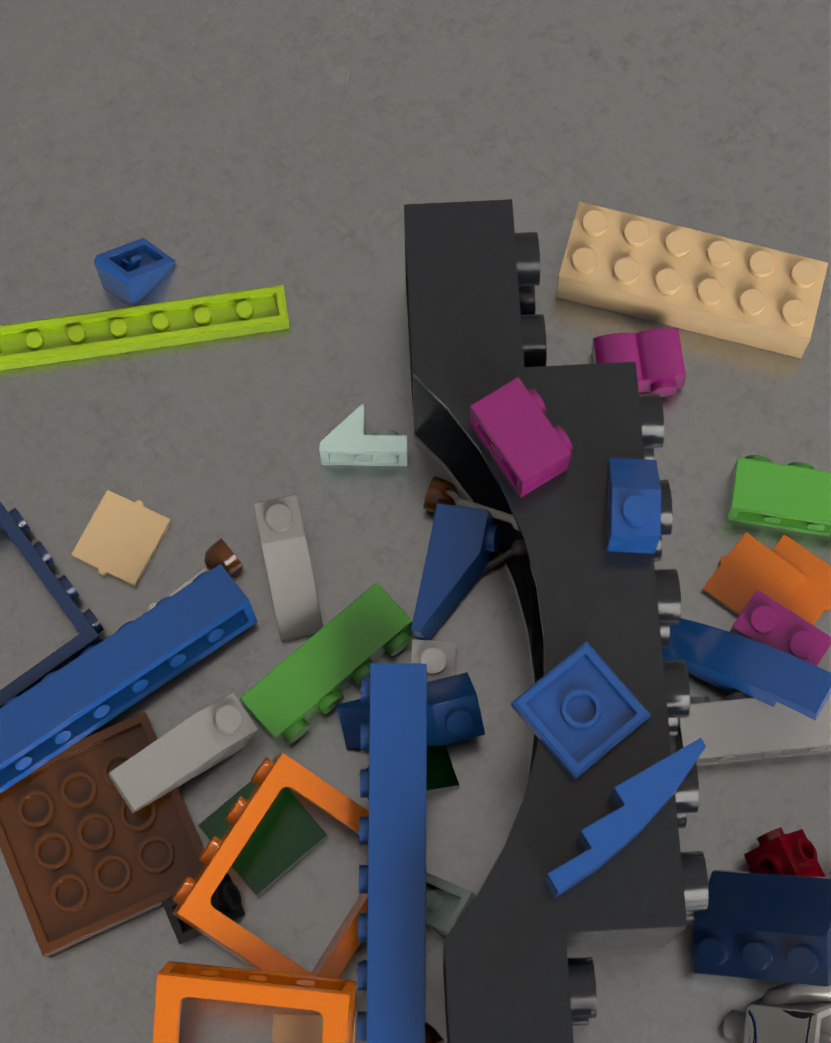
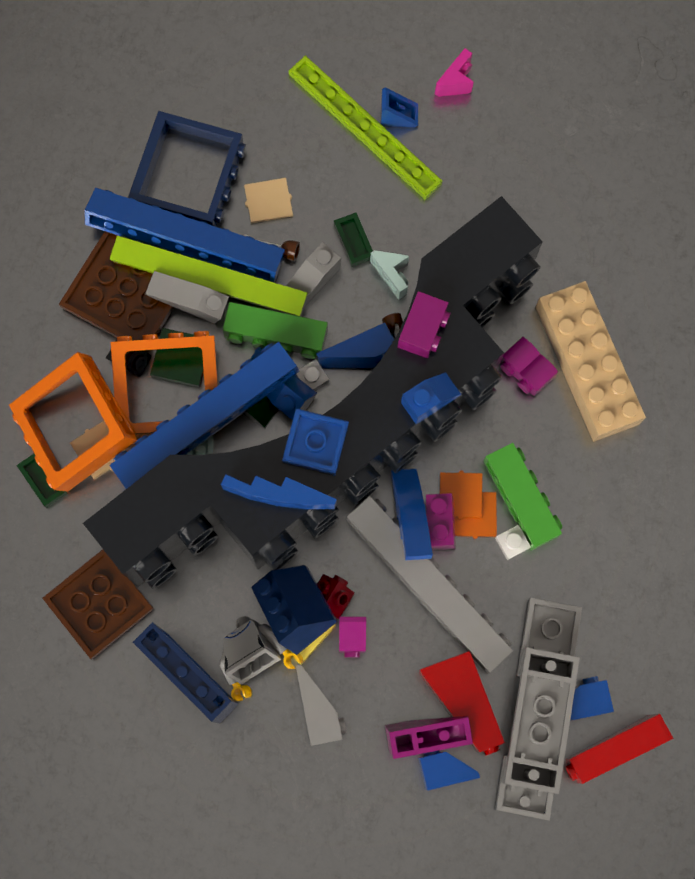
camera: 50 degrees right, 5 degrees up
none -> lime tile [110,236,308,317]
none -> dark green tile [334,212,373,267]
none -> dark pink slope [435,48,474,97]

